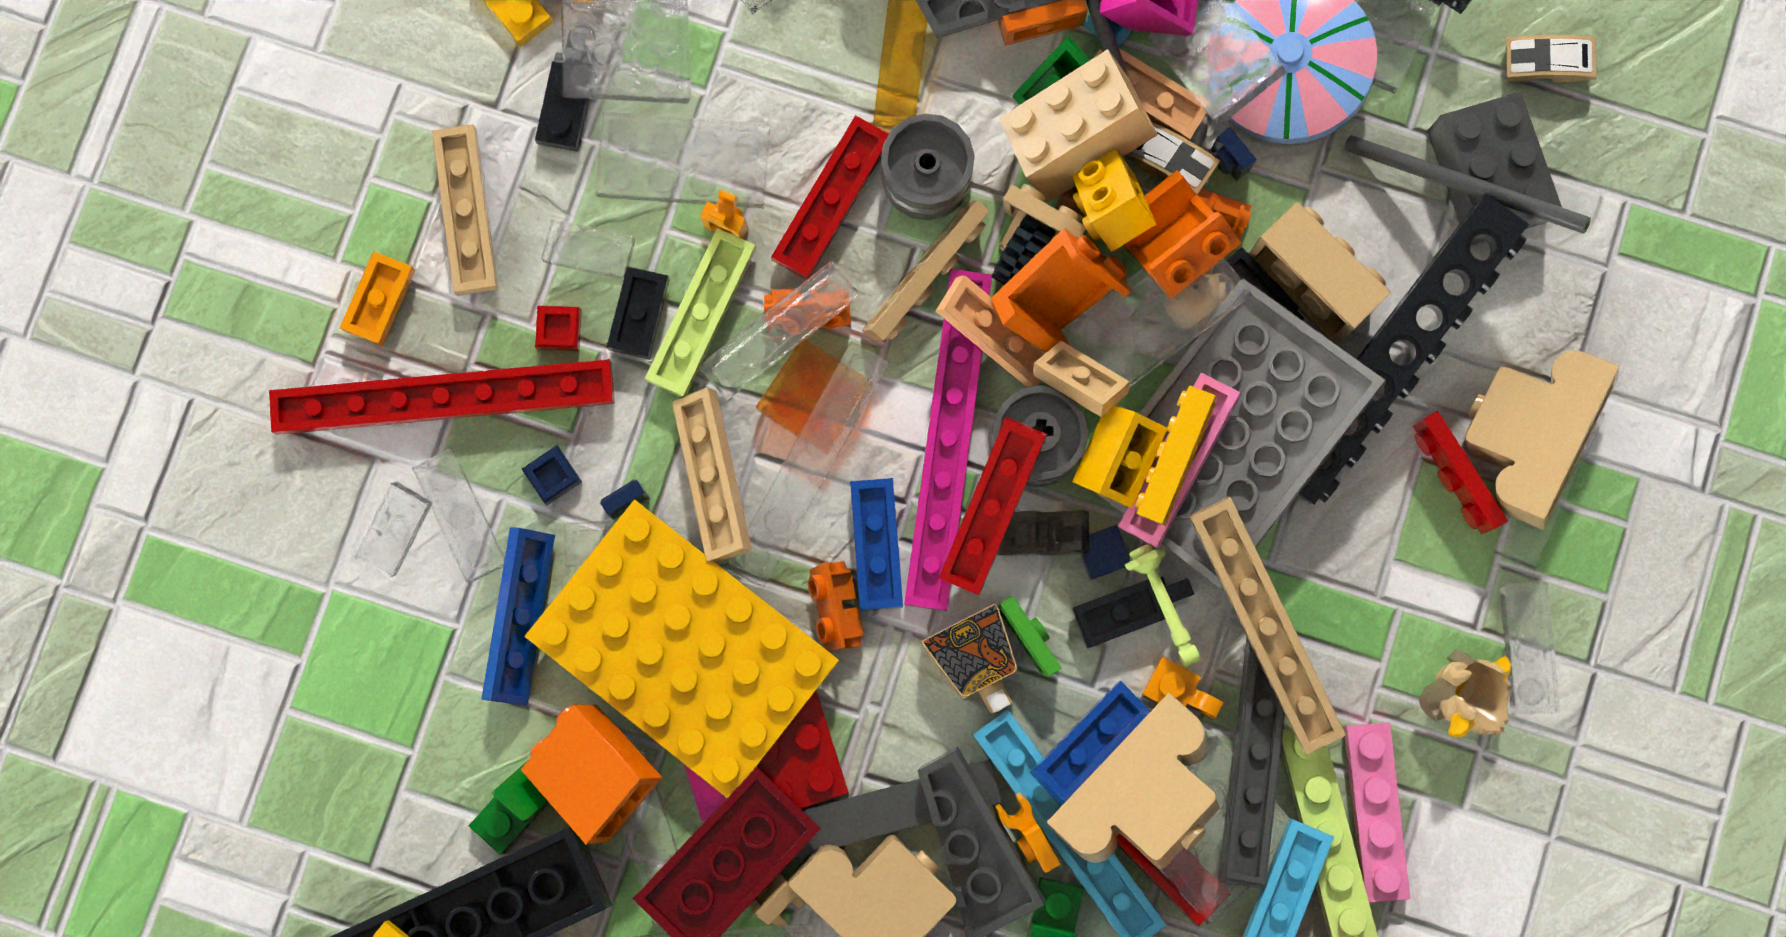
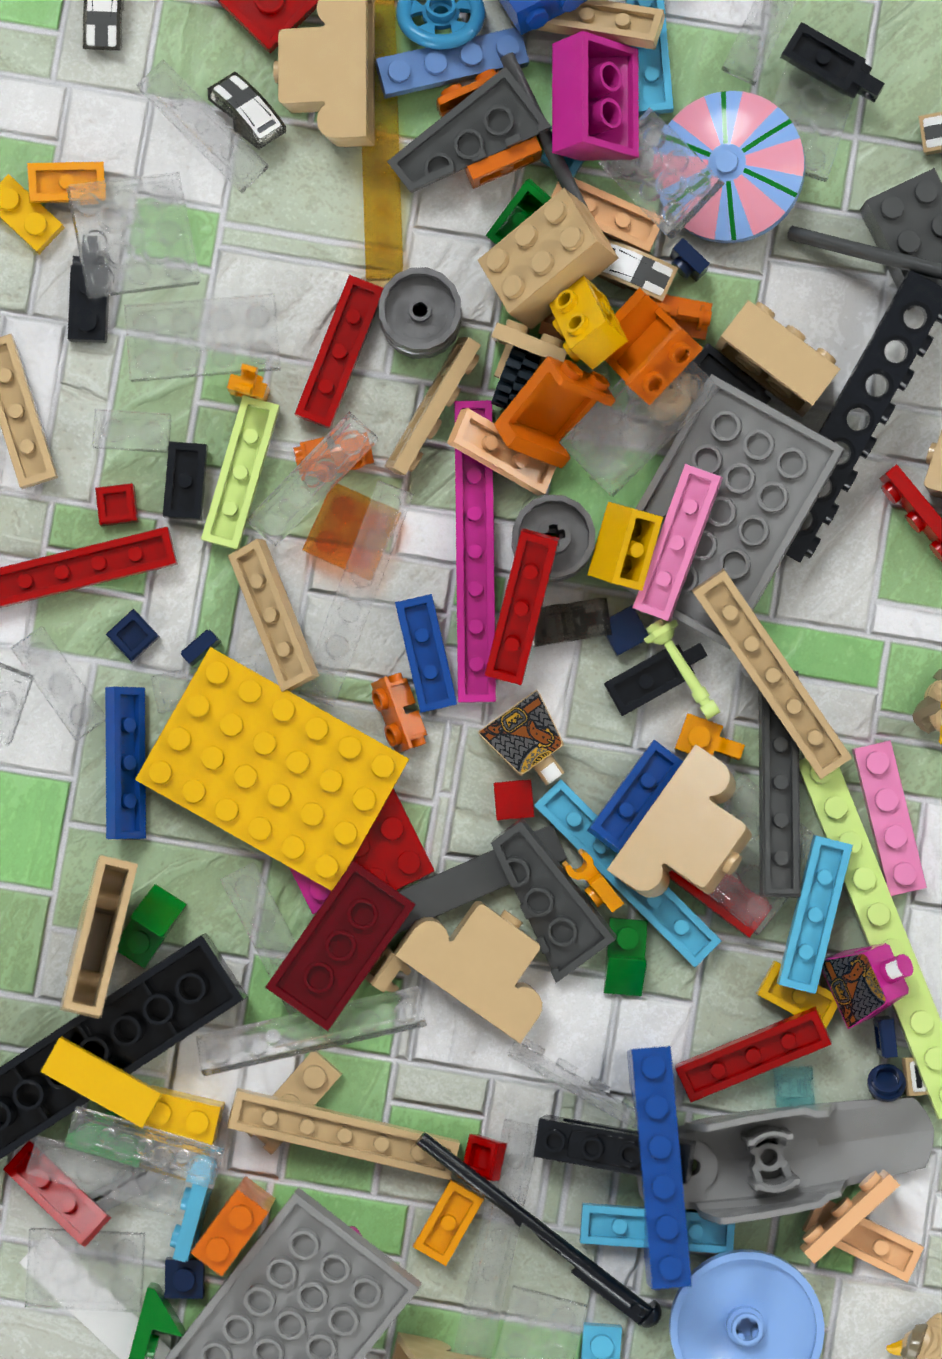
camera: 10 degrees left, 5 degrees up
orange brick [521,704,663,845] -> none
bright green plate [998,595,1062,678] -> none
tan plate [1033,341,1130,417] -> none
yellow piece [1135,385,1218,526] -> none
none -> tan brick [60,855,138,1019]
none -> red tile [493,779,534,820]

